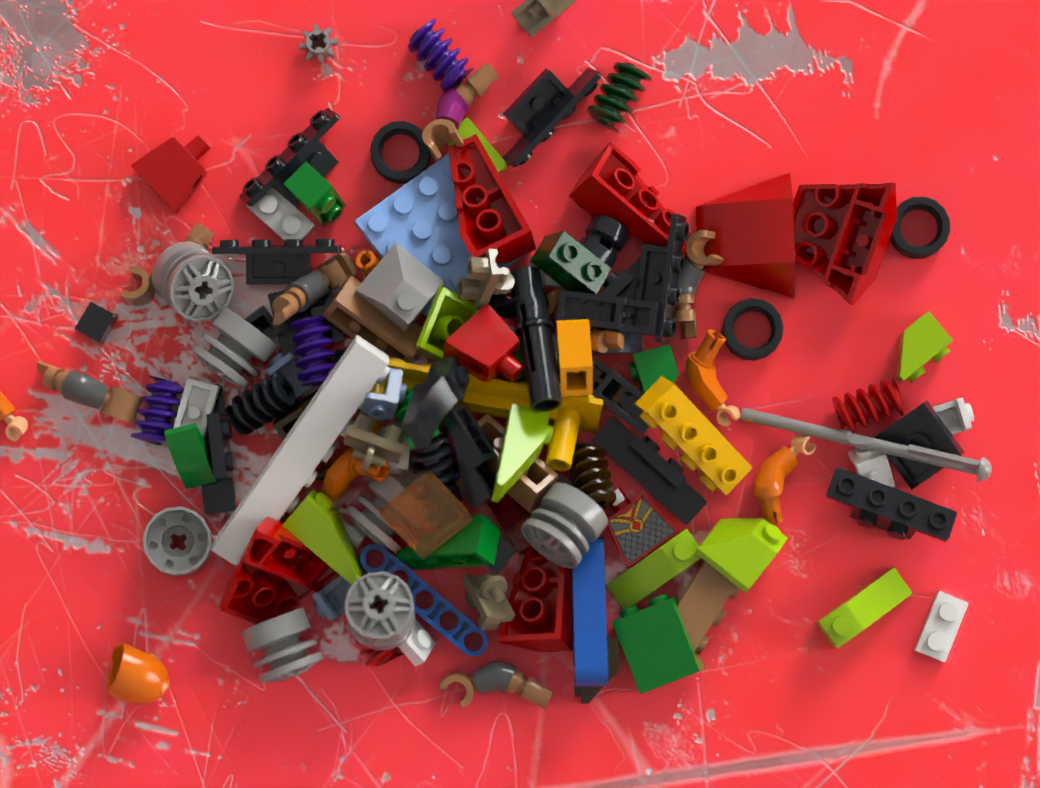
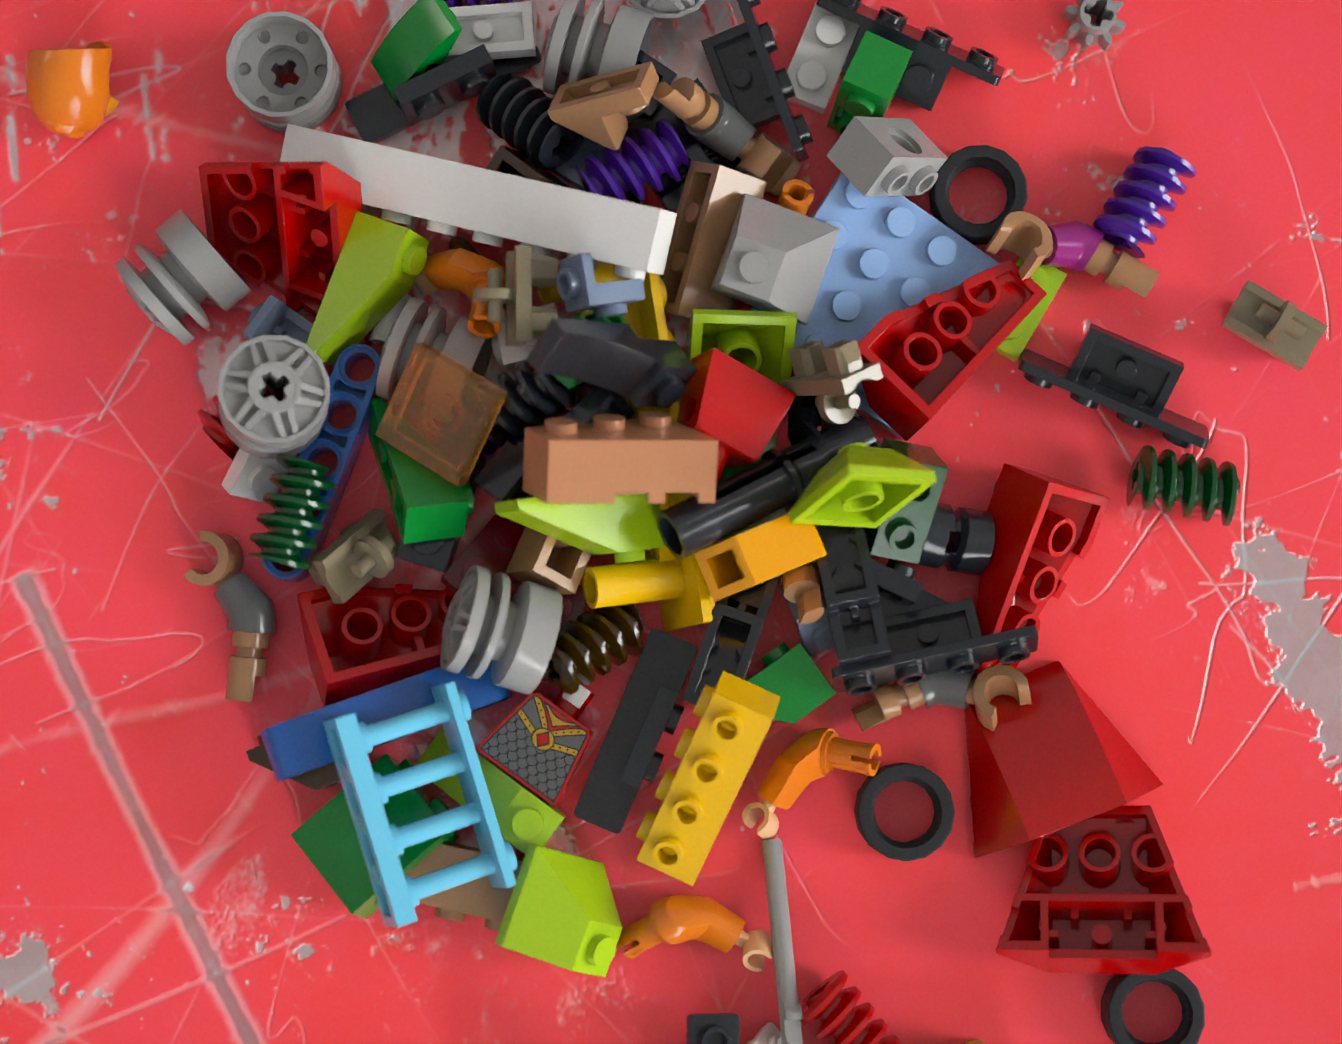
camera: 65 degrees right, 0 degrees up
none -> dark green piece [248,454,337,570]
none -> medium azure fence [323,681,517,928]
none -> nougat wedge [523,410,719,504]
none -> medium nougat slope [547,61,659,150]
none -> lime slope [788,442,937,528]
none -> light grey brick [826,116,947,196]

